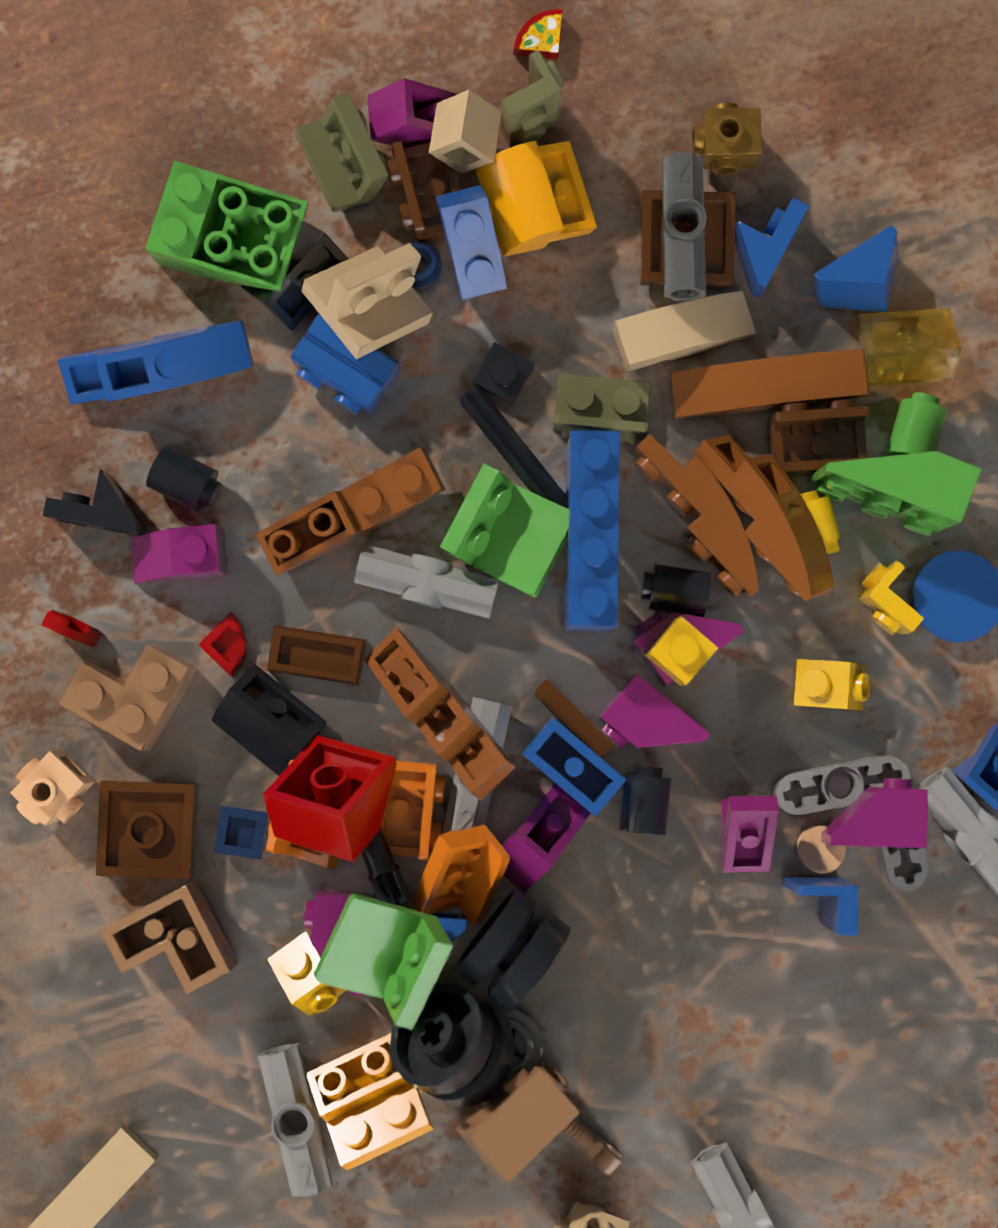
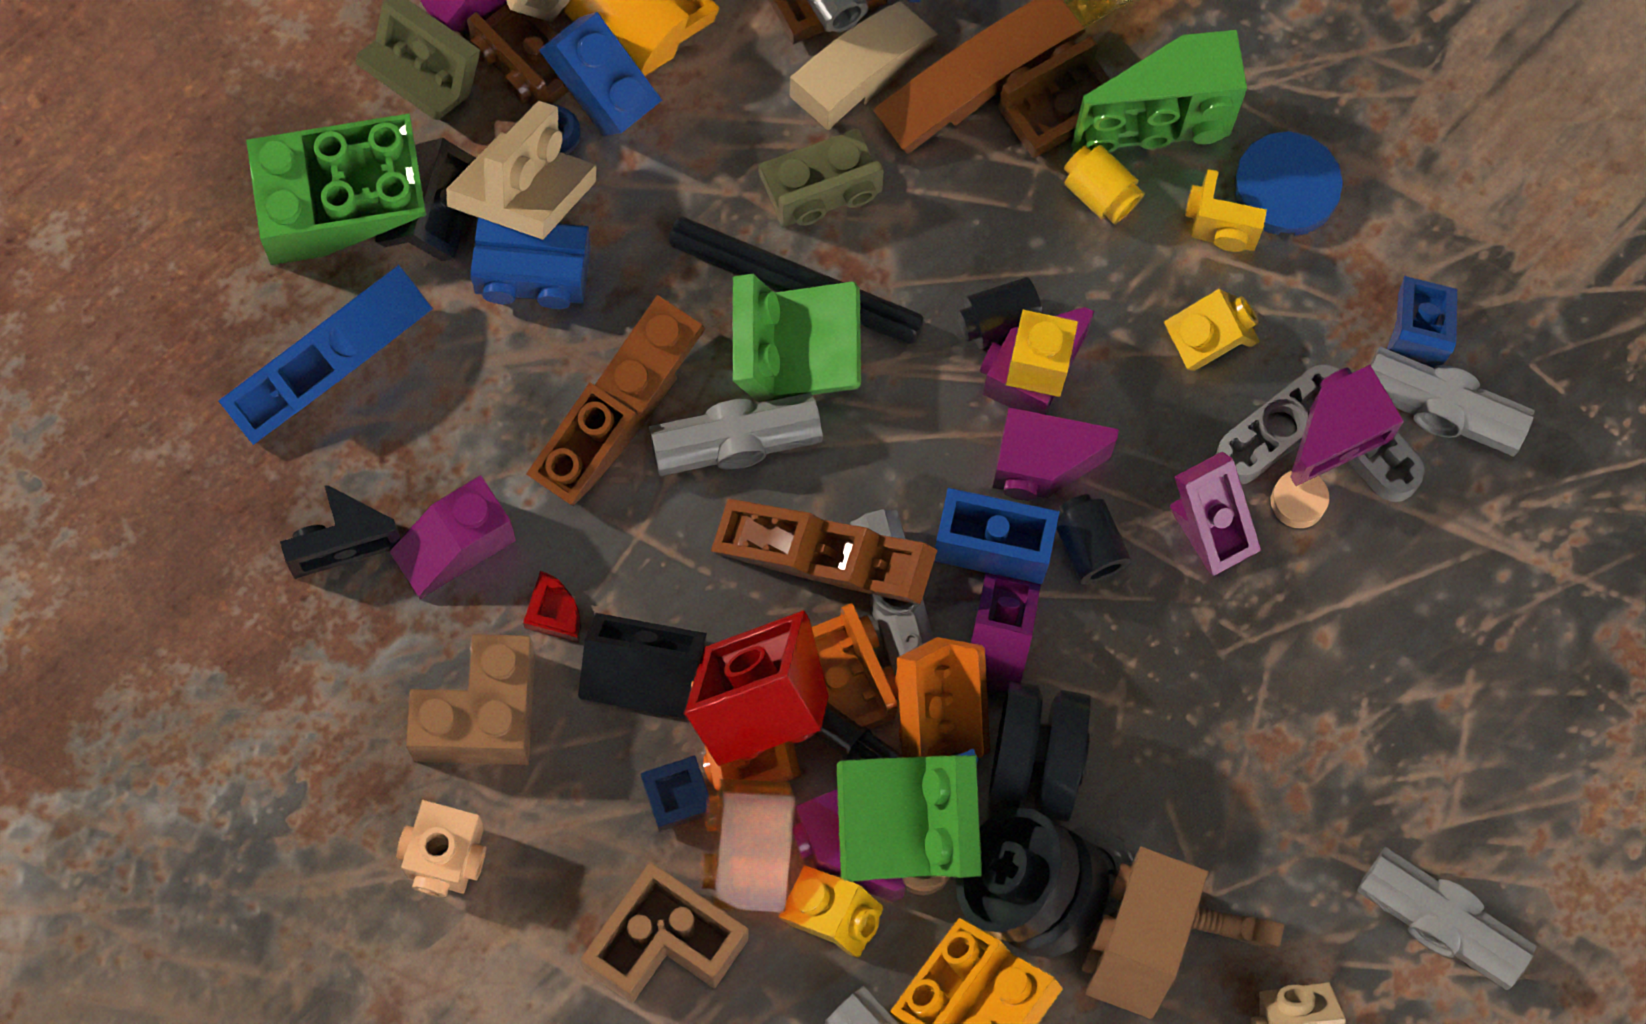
camera: 30 degrees left, 15 degrees down
red tile [41,610,101,647] -> none
reddish brown plate [96,780,198,879] -> none
black brick [146,446,222,512] -> none
reddish brown tile [267,625,367,686] -> none
black plate [472,342,535,407] -> none
reddish brown tile [534,679,614,757] -> none
blue arch [564,430,620,632] -> none
dark orange slope [633,434,759,599] -> none
dark orange slope [694,435,835,601] -> none
blue panel [783,876,858,936] -> none
bright green brick [886,392,947,456] -> none
none -> clear orange brick [700,778,795,912]

